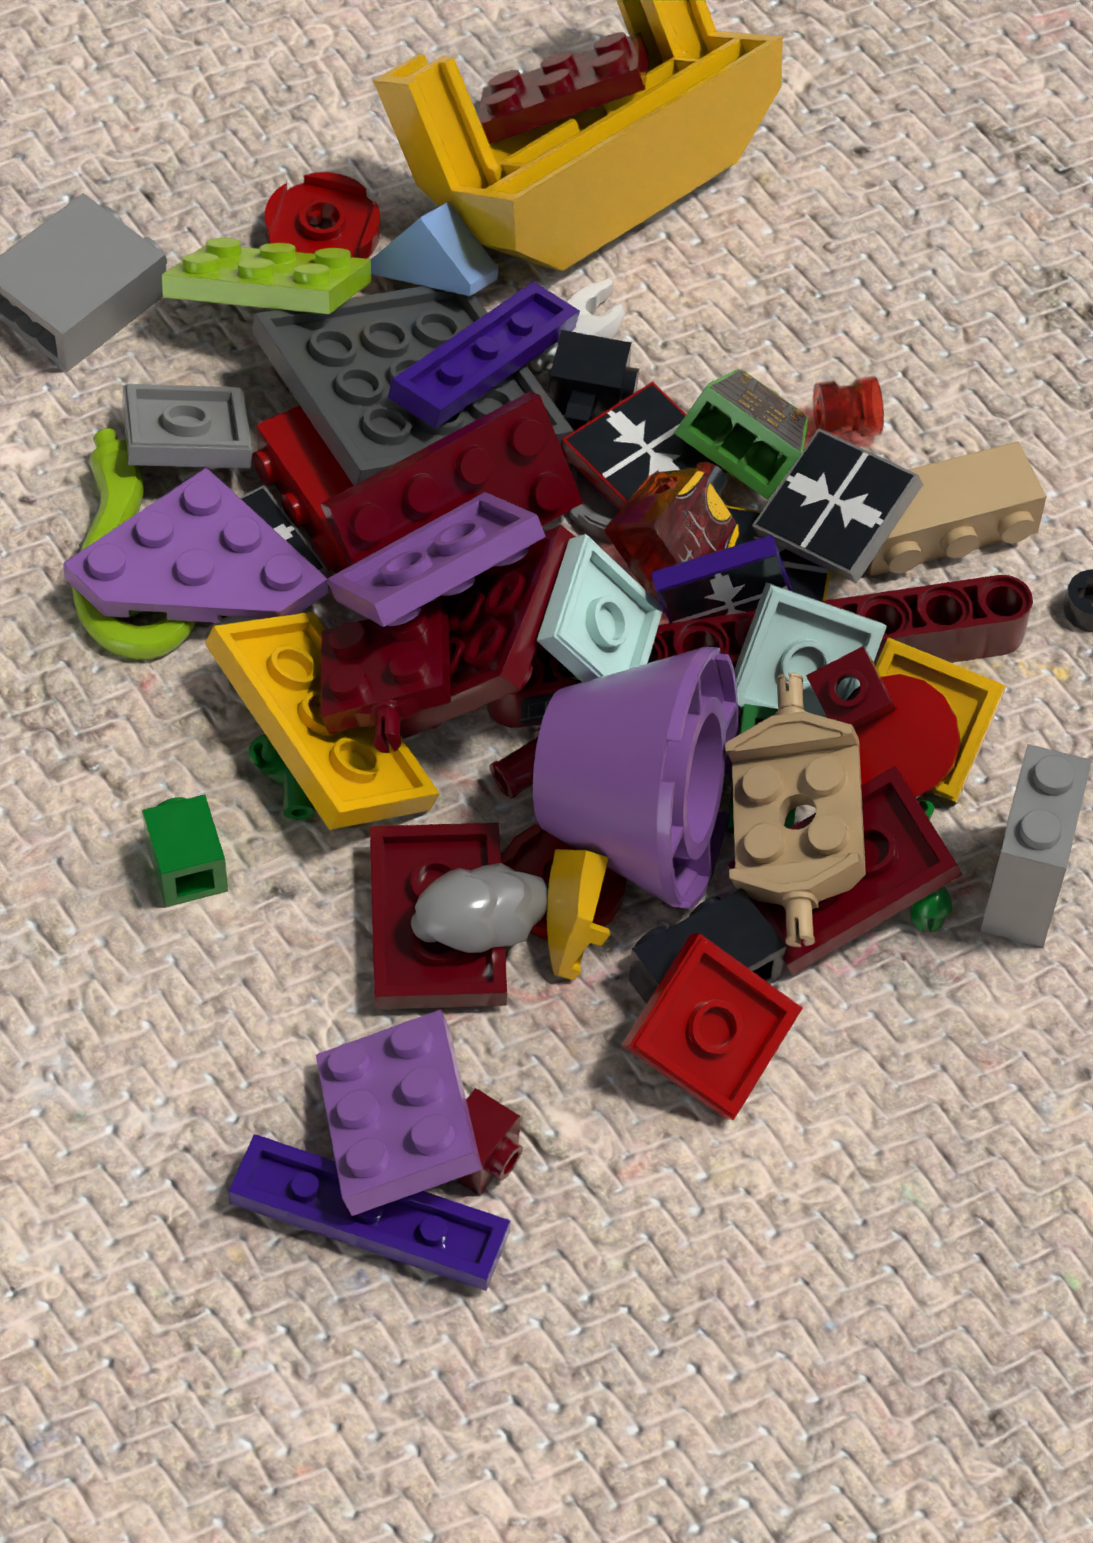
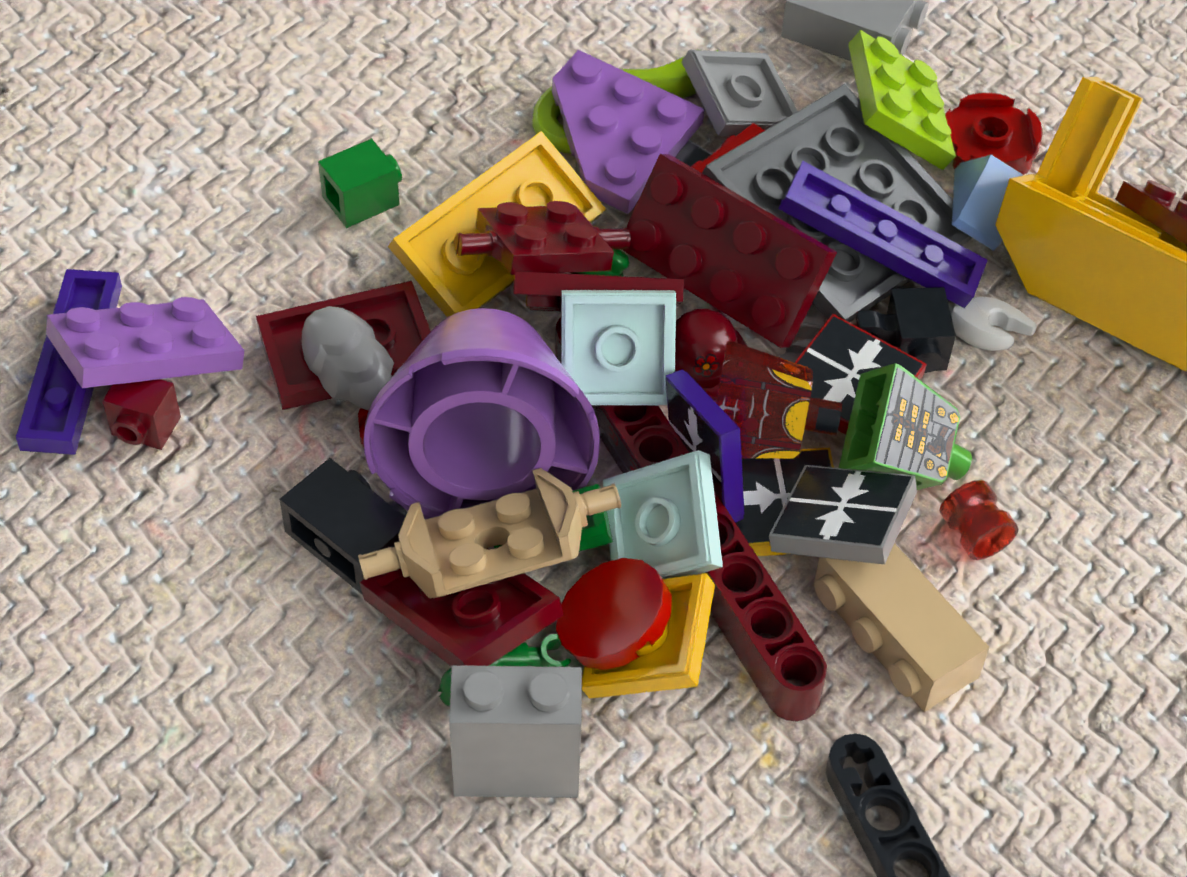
camera: 75 degrees right, 5 degrees down
medium lavender plate [327,492,546,627] -> none
yellow slope [547,849,610,980] -> none
red tile [621,933,803,1120] -> none
dark red plate [806,646,897,730] -> none

